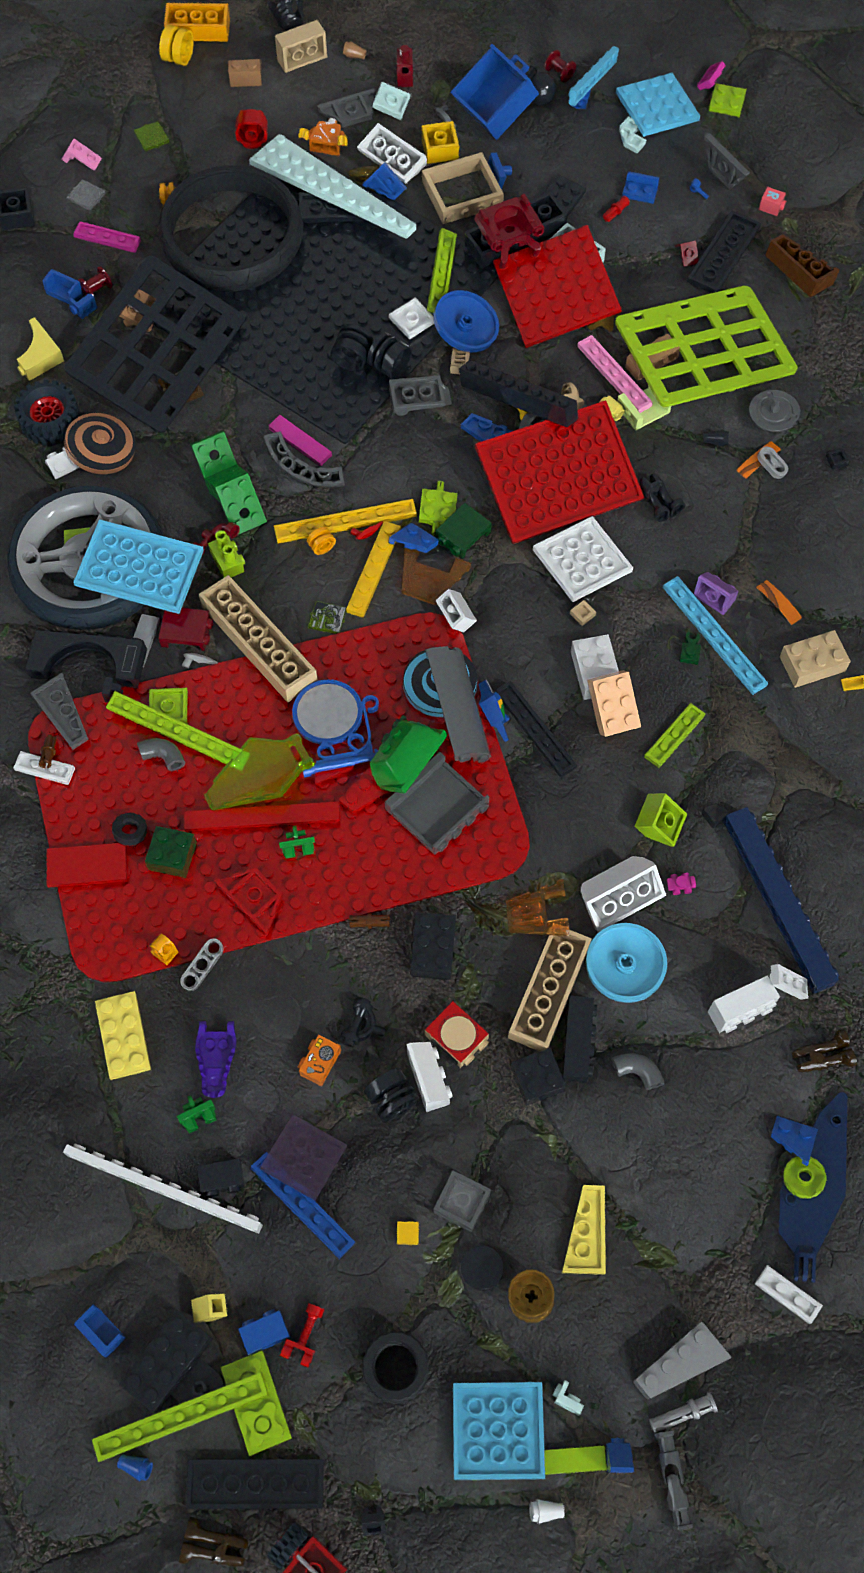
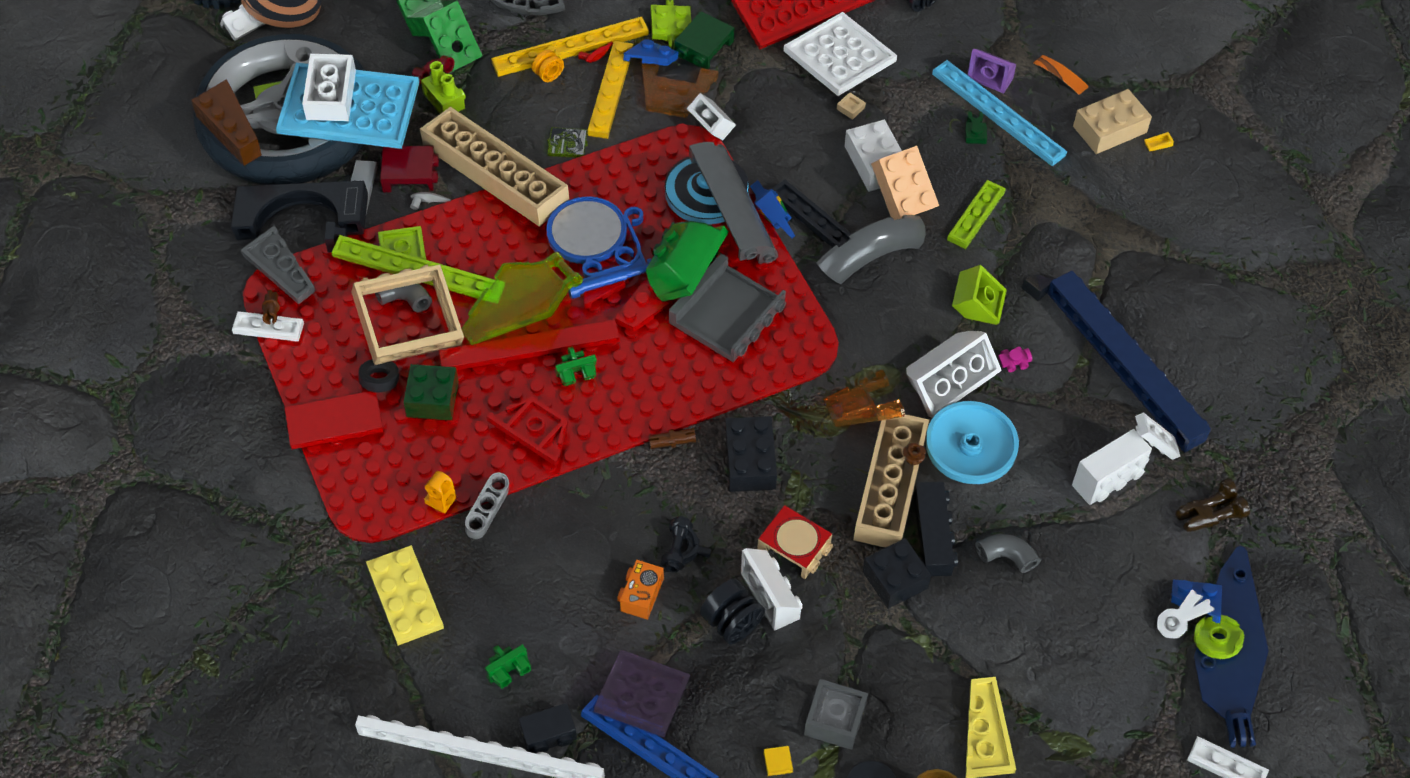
camera: 10 degrees left, 10 degrees down
dark purple animal [195,1021,237,1098] -> none
none -> reddish brown wedge [191,79,262,166]
none -> white brick [302,54,356,121]
none -> tan window [351,264,464,365]
none -> dark grey brick [816,215,926,284]
none -> reddish brown plate [903,443,926,465]
none -> white piece [1157,590,1214,639]

